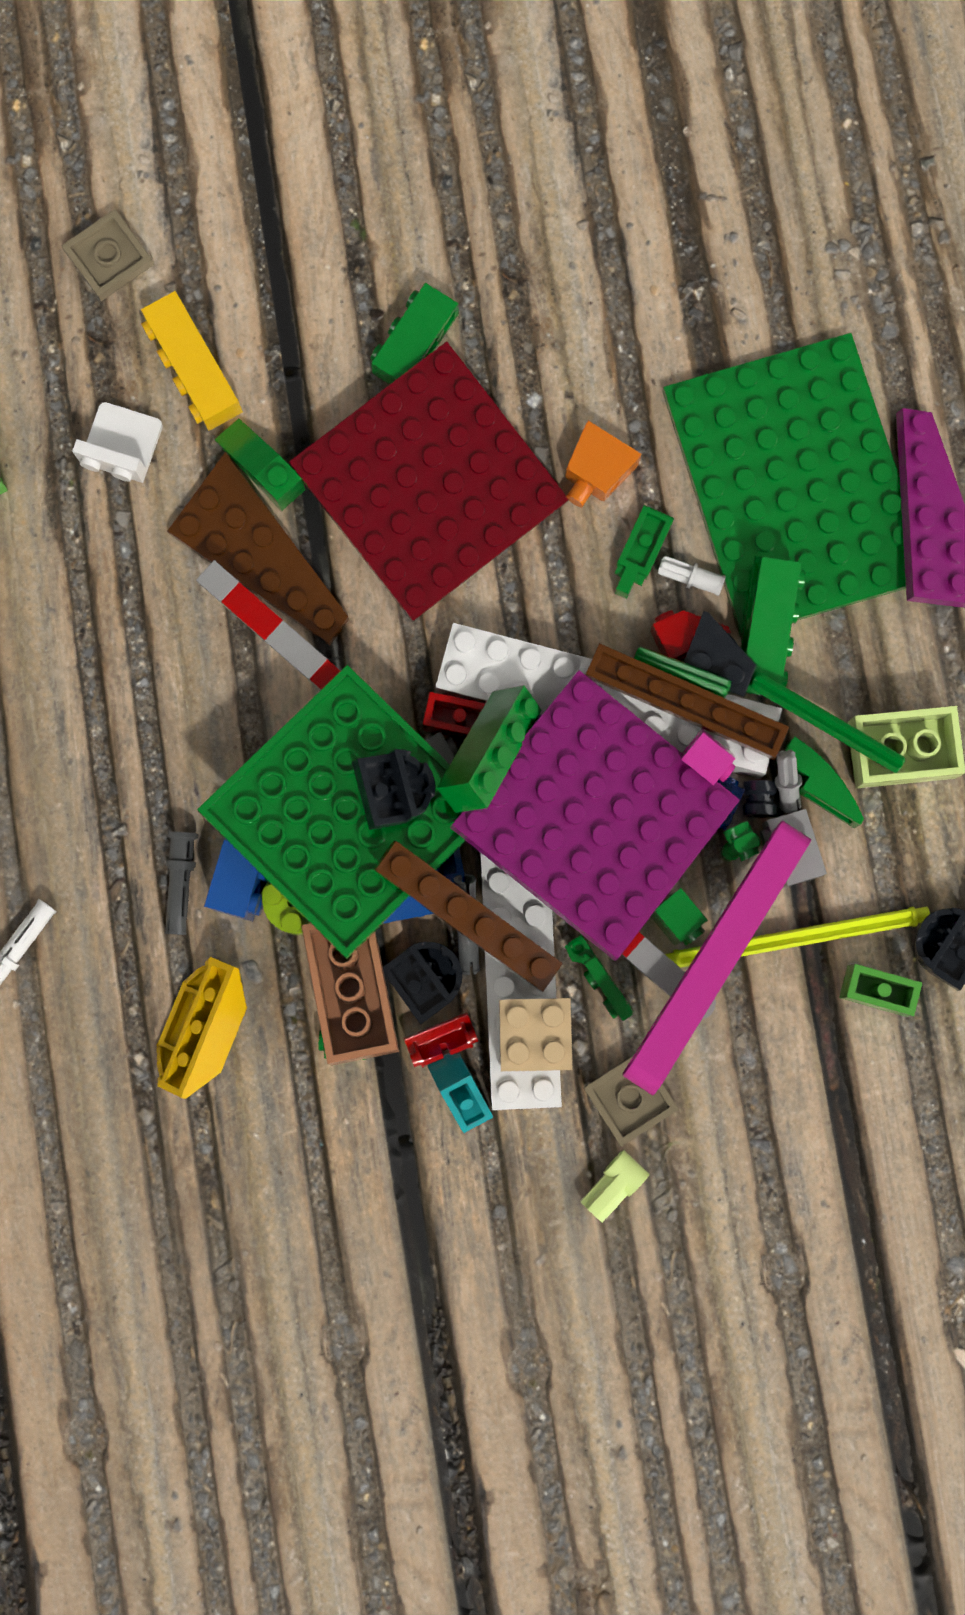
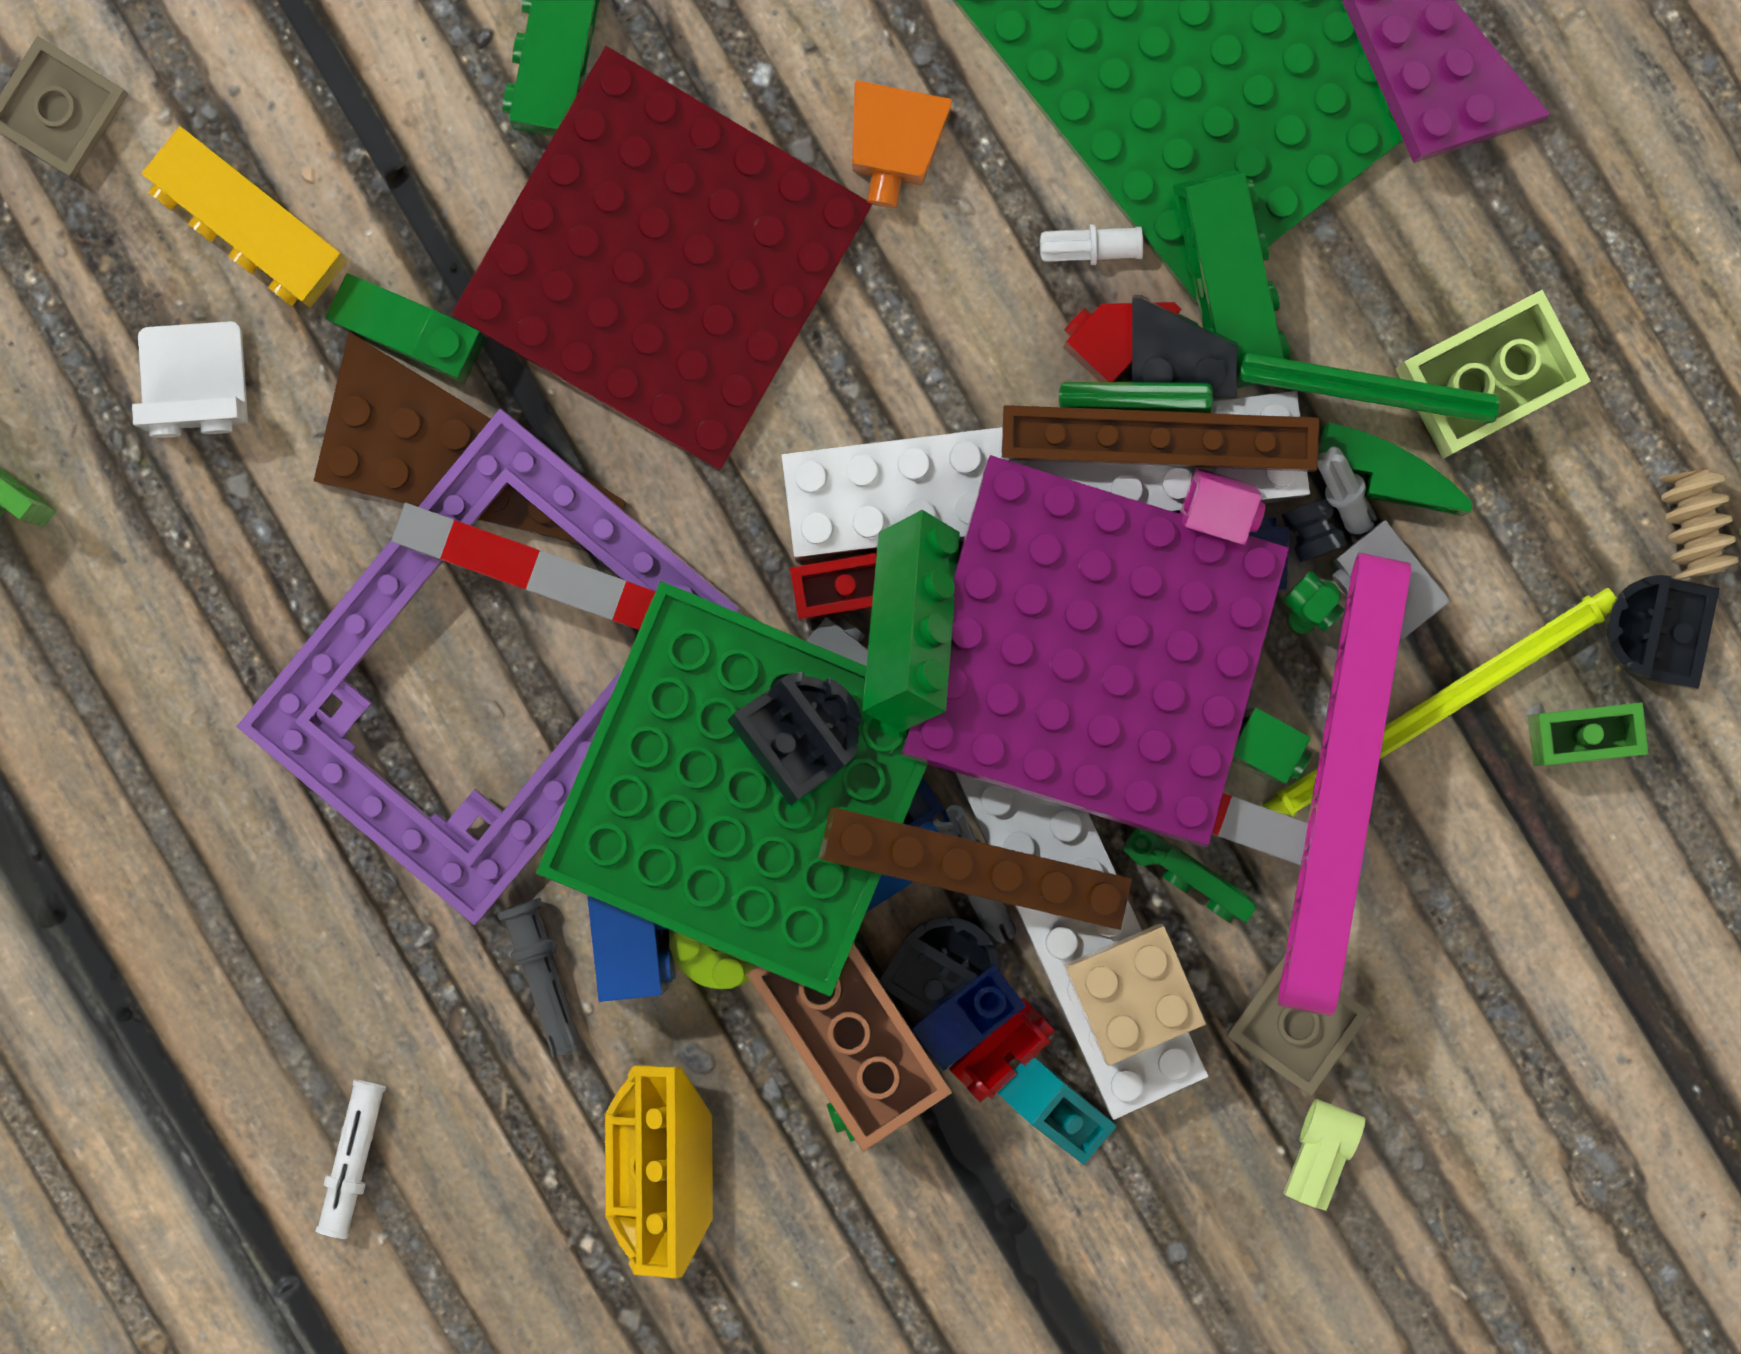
camera: 20 degrees left, 5 degrees up
green hinge [614,505,674,599] -> none
none -> medium lavender plate [236,409,740,926]
none -> clear blue slope [911,964,1026,1071]

